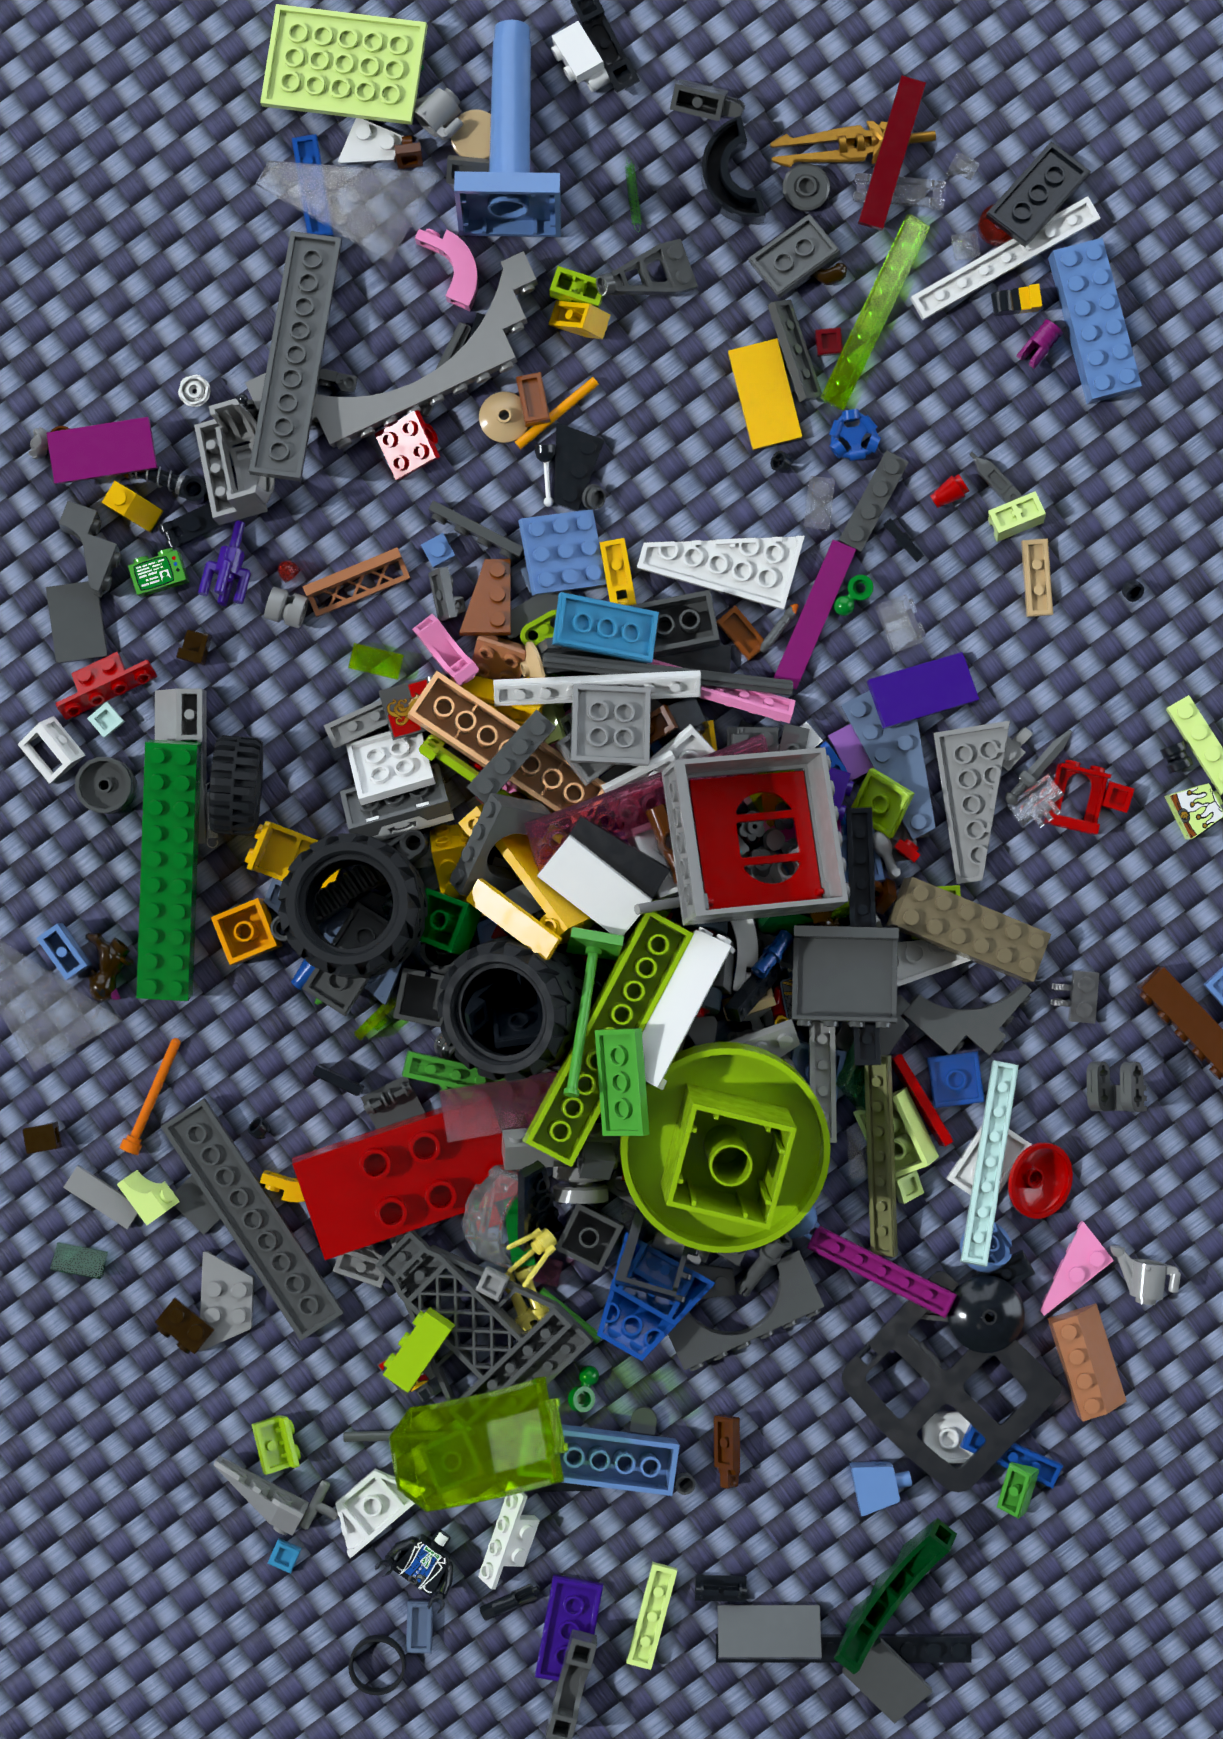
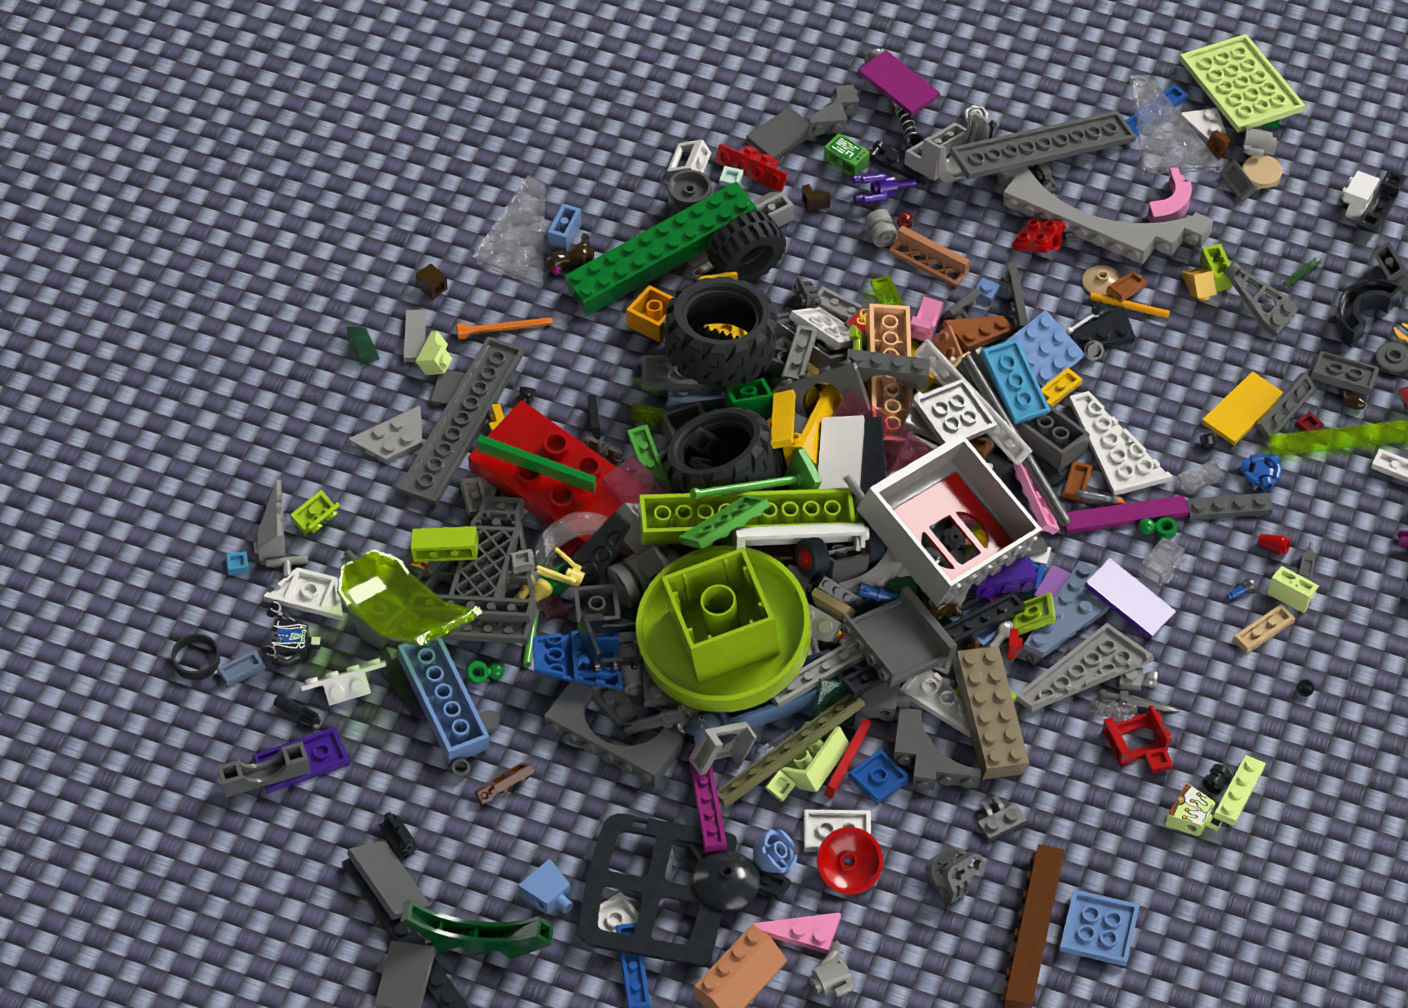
camera: 60 degrees right, 35 degrees down
yellow slope [101,480,163,533] -> none
dark brown bracket [155,1297,215,1354] -> none
medium blue piece [454,20,561,237] -> none
yellowish green plate [626,1562,678,1670] -> none
black bar [883,518,924,562] -> none
light aqua tile [960,1060,1019,1267] -> none
bright green slope [997,1462,1039,1519] -> none
none -> green tile [477,435,597,493]
none -> light grey panel [689,721,757,775]
none -> light grey tile [782,324,818,382]
none -> dark grey hinge [794,276,821,309]
none -> piece [1226,578,1257,600]

